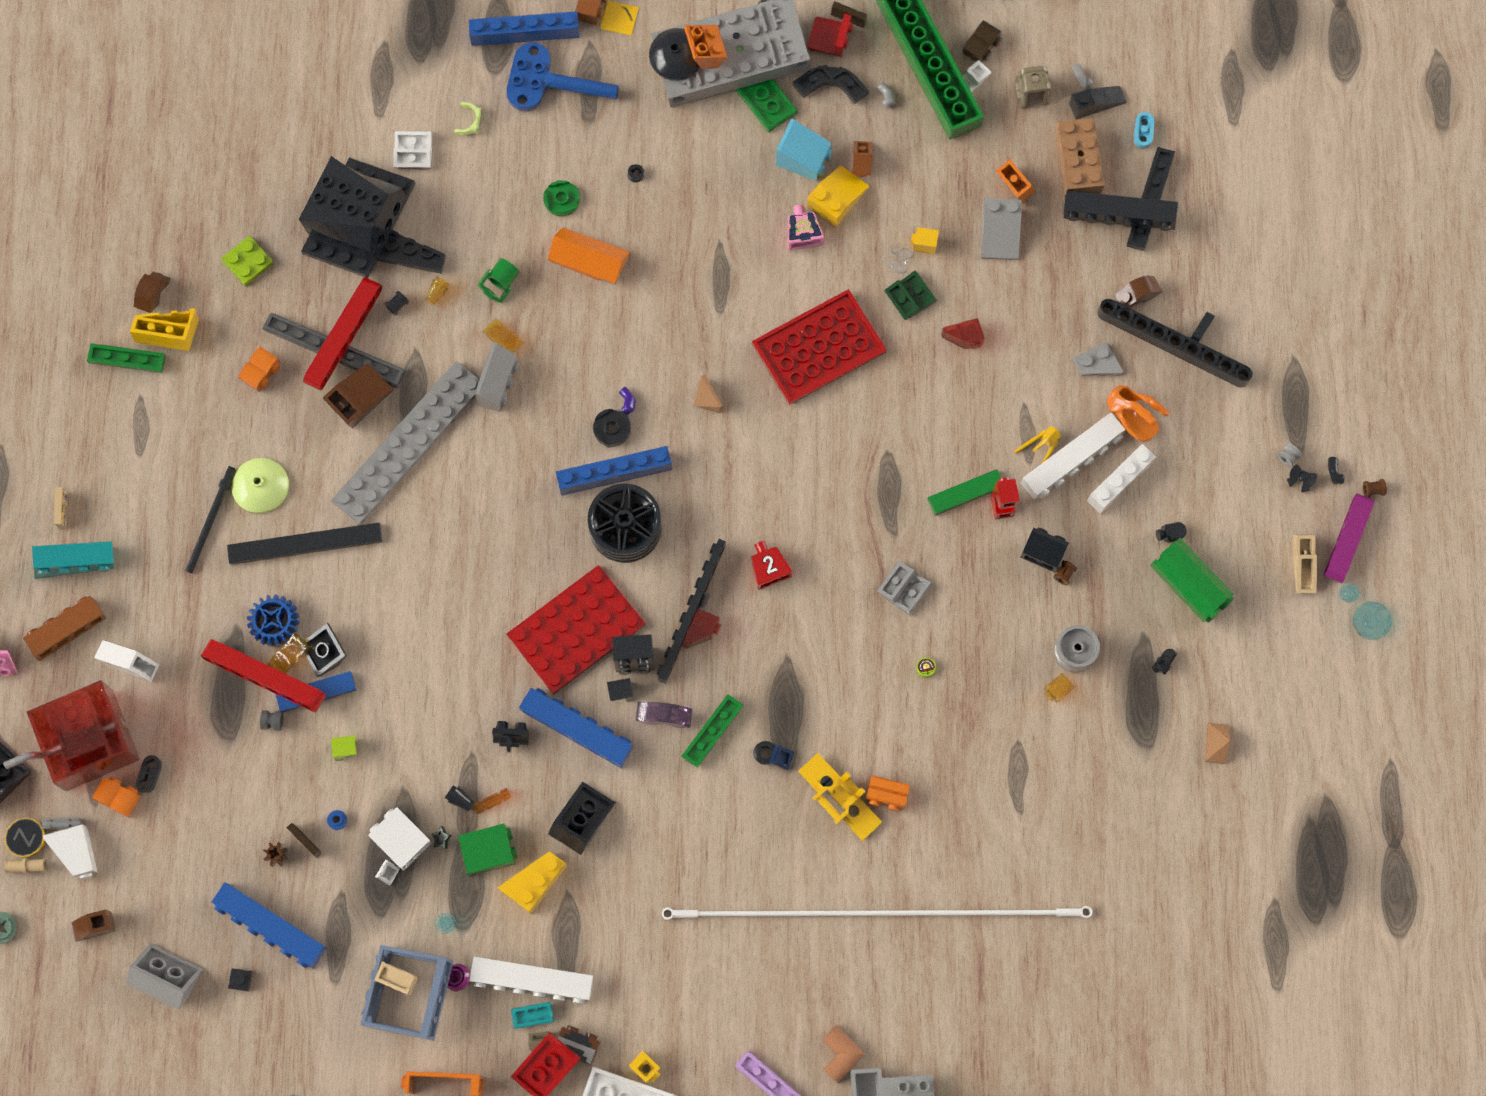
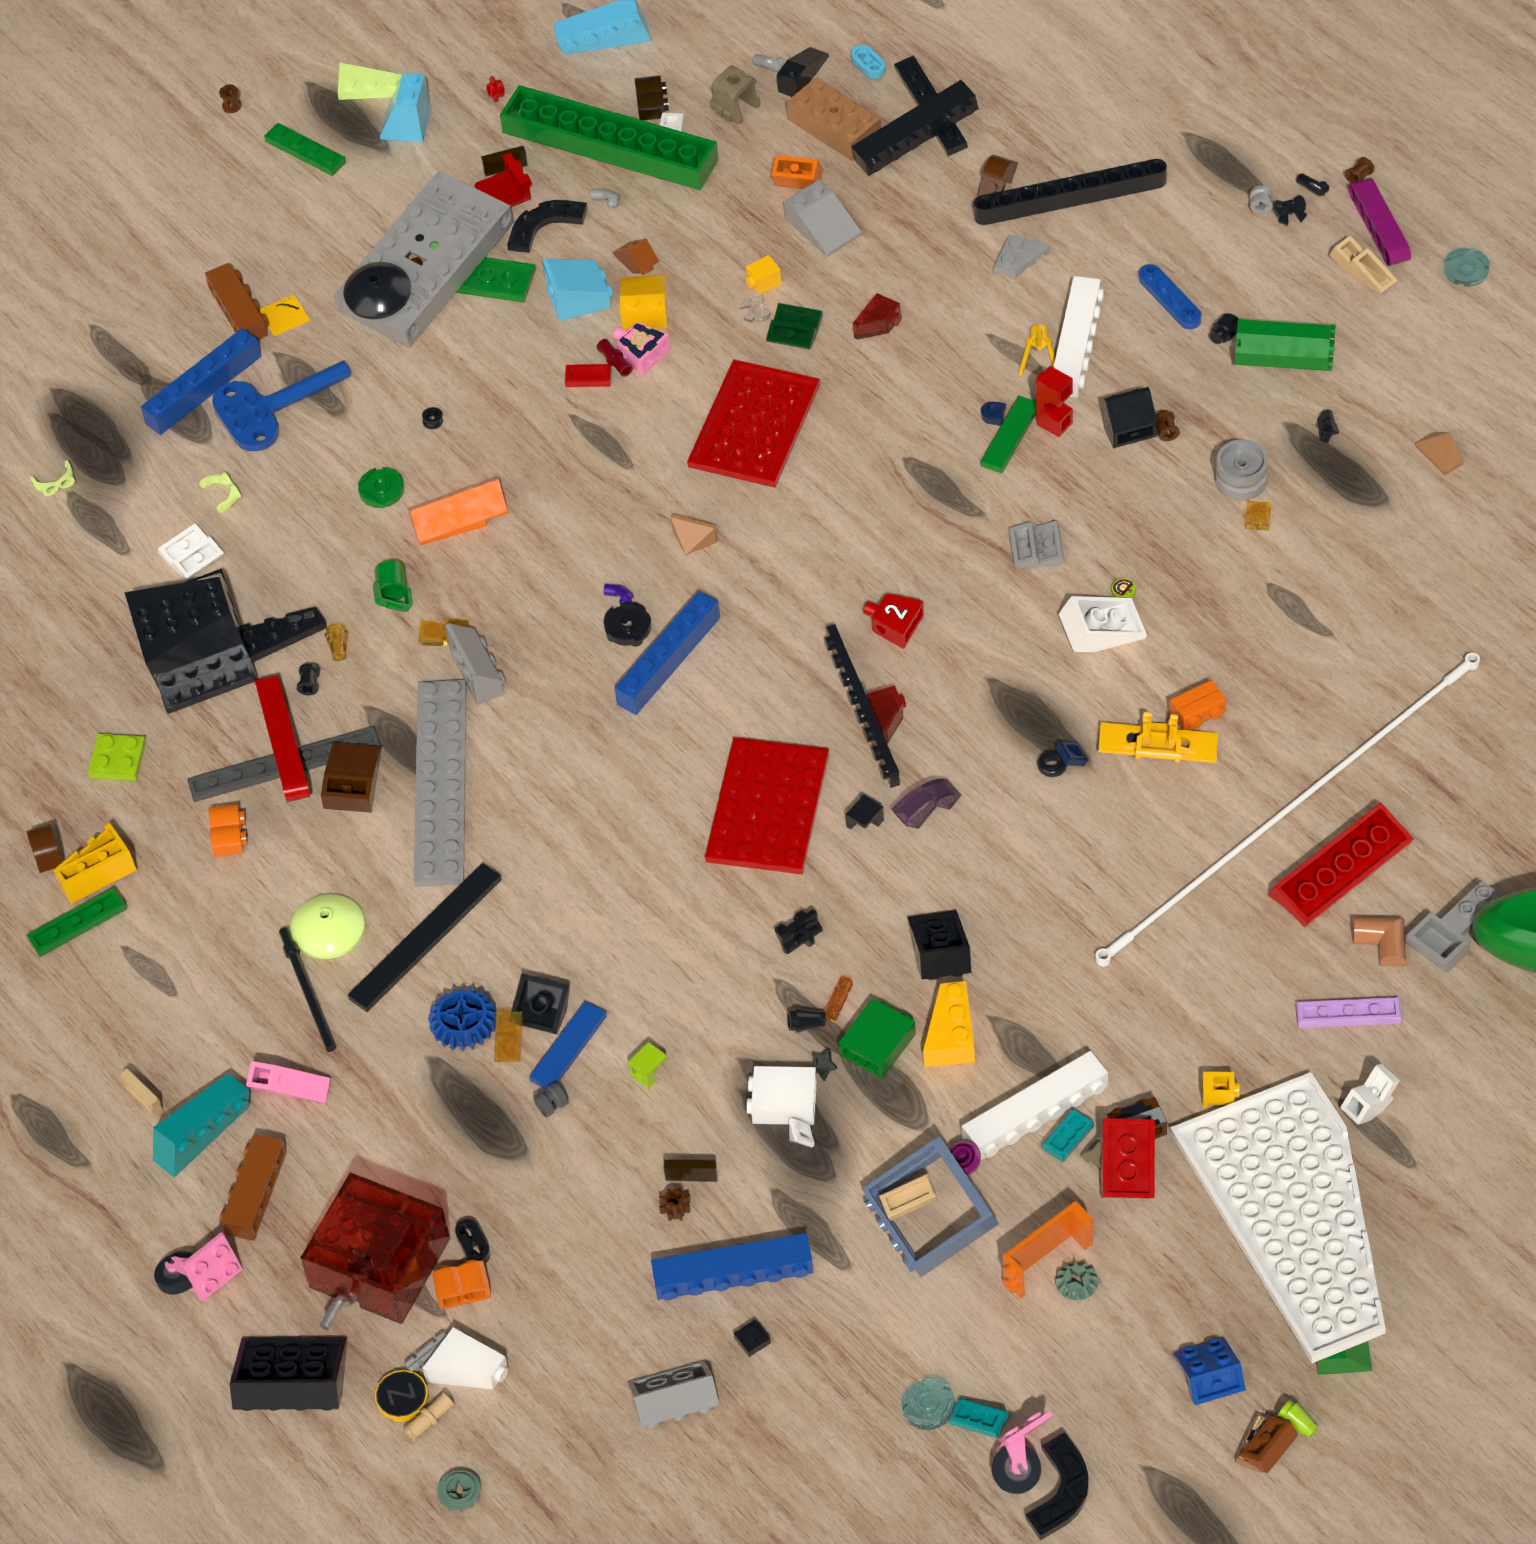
camera: 35 degrees left, 20 degrees down
reddish brown slope [71,909,116,942] -> none
white slope [94,640,159,682] -> none
red beam [200,639,326,713] -> none
blue plate [327,810,347,830] -> none
clear light blue plate [435,913,455,933] -> none
blue brick [519,688,633,768] -> none
black wheel [587,483,662,563] -> none
black brick [612,634,655,675] -> none
green plate [681,694,743,768] -> none
orange slope [684,25,727,69] -> none
white arch [1087,444,1156,514] -> none
orange hair [1107,385,1170,442] -> none
black beam [1191,311,1215,342] -> none
clear light blue plate [1339,583,1359,602] -> none
none -> yellowish green cap [29,460,75,496]
none -> bright pink slope [246,1061,331,1104]
none -> red tile [565,364,612,387]
none -> dark red pin [596,339,633,377]
none -> dark blue tile [981,402,1006,426]
none -> white slope [1059,596,1147,652]
none -> blue plate [1139,264,1201,329]
none -> red arch [1268,802,1414,928]

